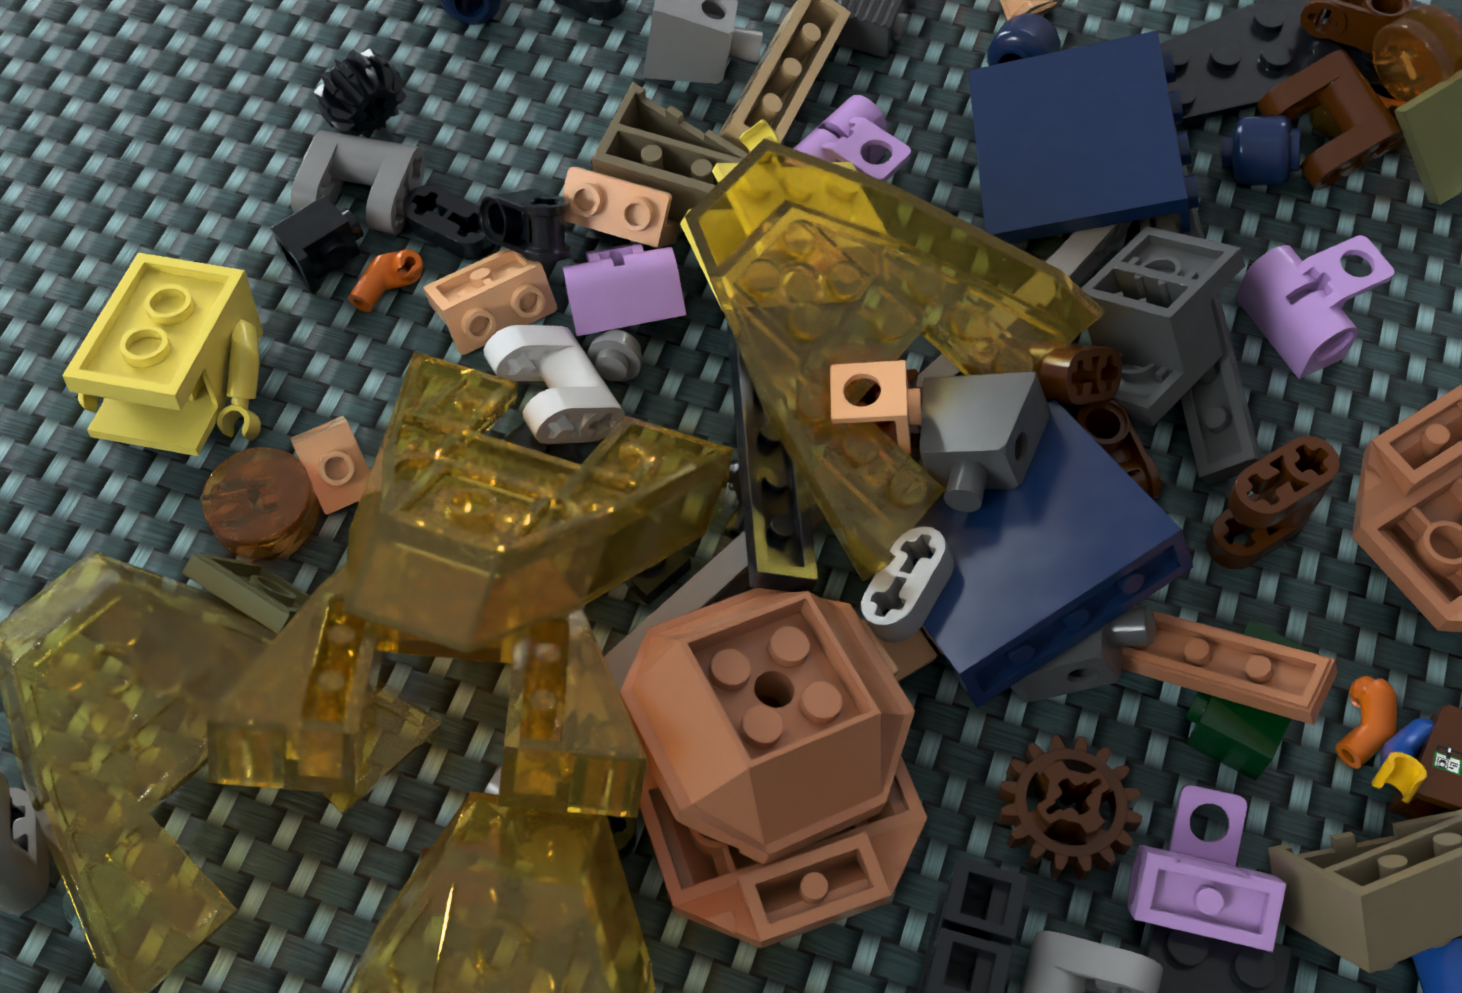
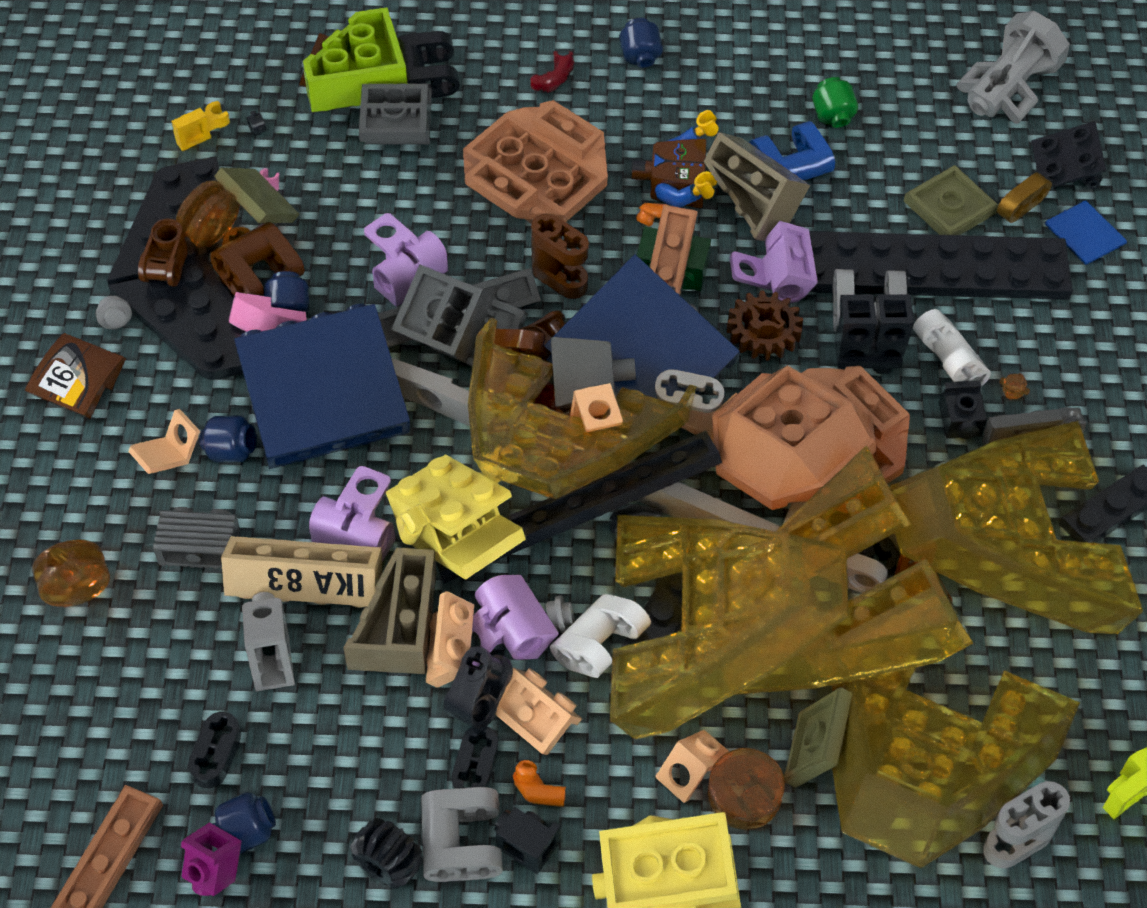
camera: 110 degrees left, 5 degrees down
none -> bright pink slope [229,292,306,332]

